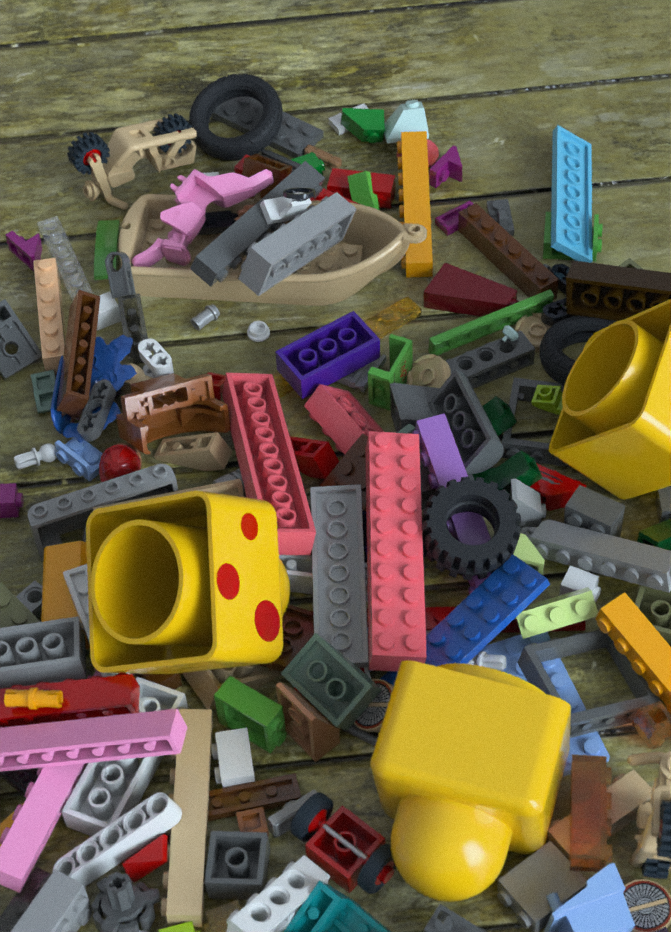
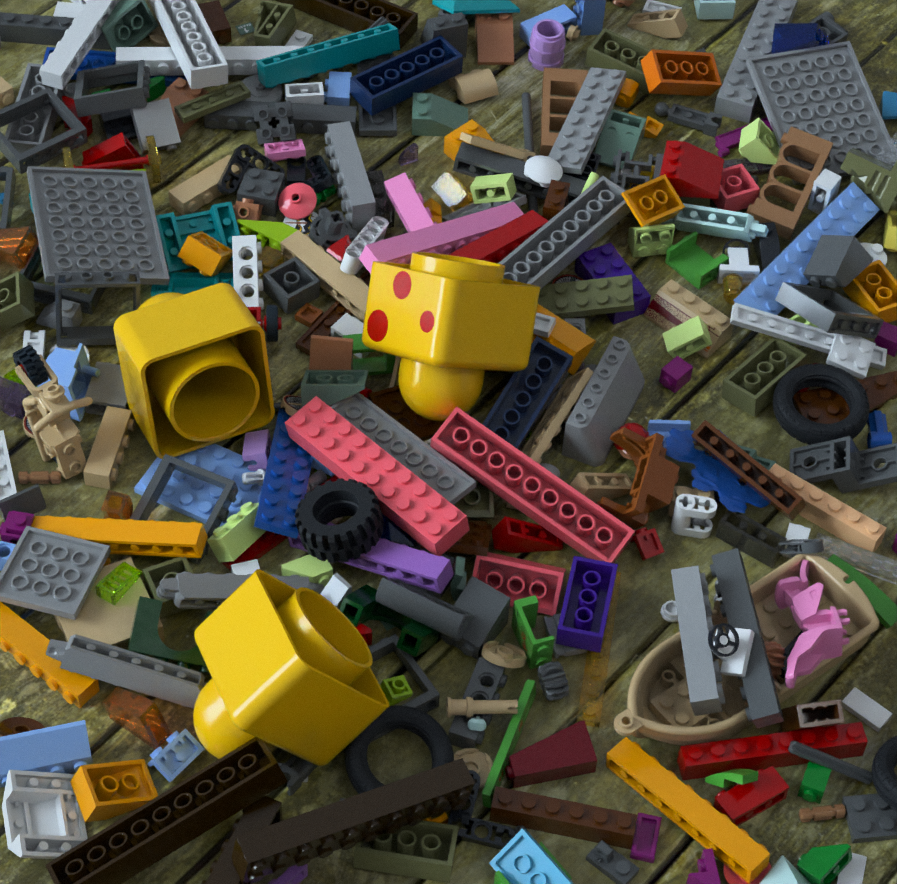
camera: 130 degrees right, 0 degrees up
light orange pin [4,687,63,710] -> none
white axle [14,443,57,469] -> none
dark grey beam [77,379,116,442] -> none
light grey plate [268,789,317,838] -> none
clear orange brick [570,754,612,872] -> none
none -> tan pin [446,697,518,718]
none -> dark grey gear [538,661,569,701]

